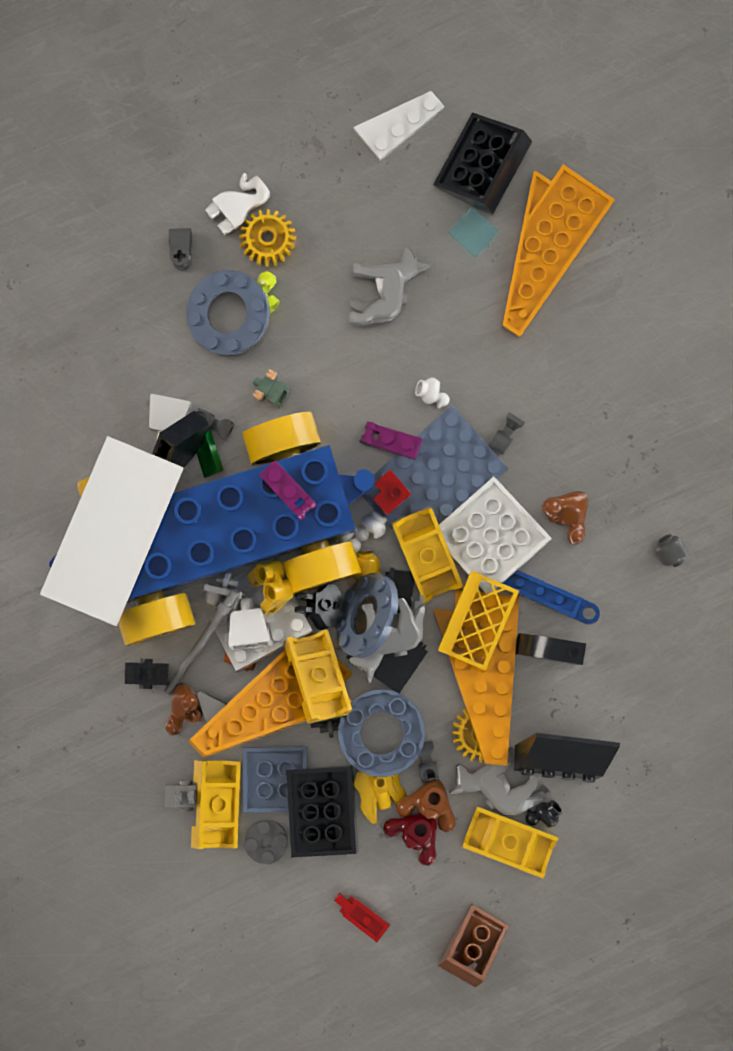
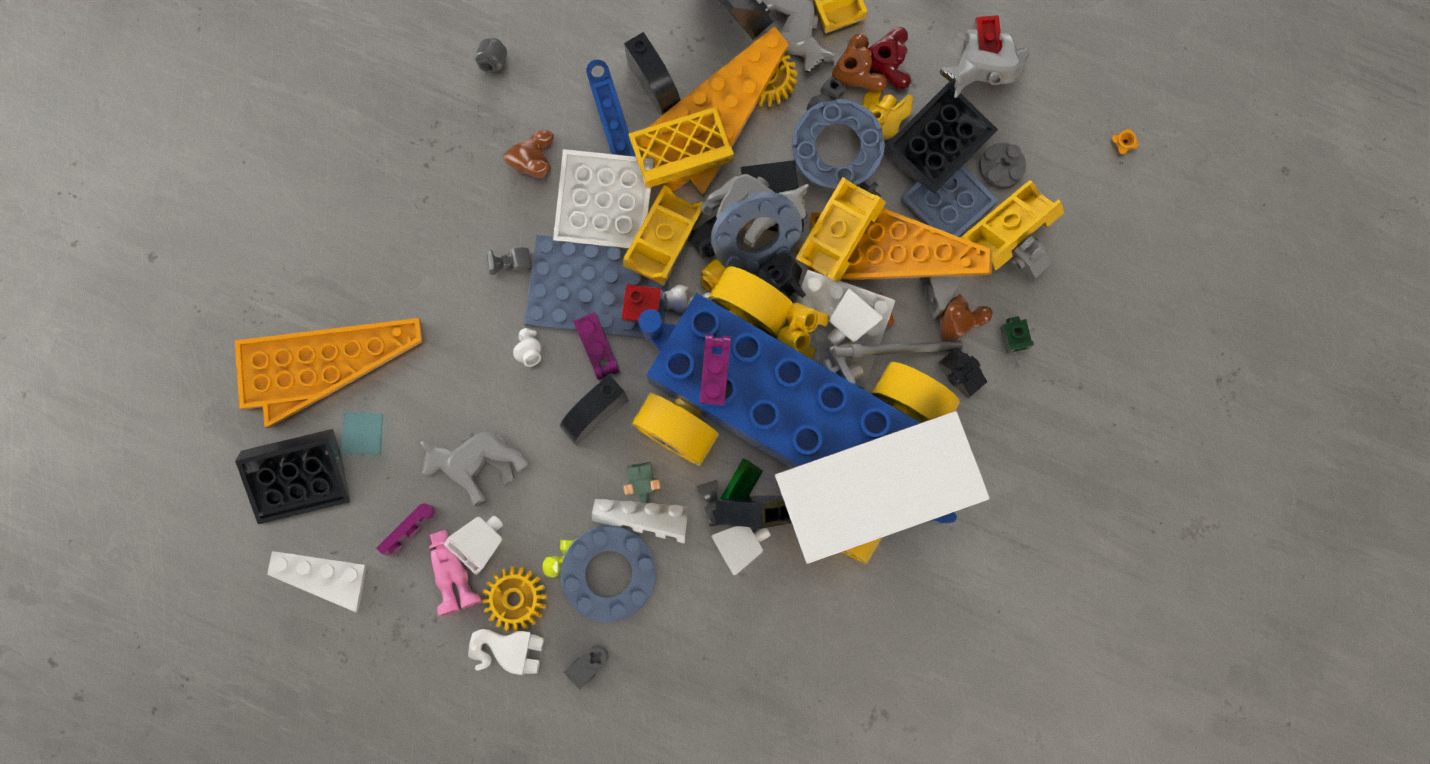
camera: 125 degrees left, 5 degrees down
none -> magenta plate [376,503,436,556]
none -> bright pink piece [429,530,482,617]
none -> white torso [444,516,503,575]
none -> black brick [560,374,629,446]
none -> white wing [592,499,688,543]
none -> light grey animal [940,29,1029,98]
none -> dark green brick [1000,316,1034,354]
none -> light orange plate [1112,129,1139,154]

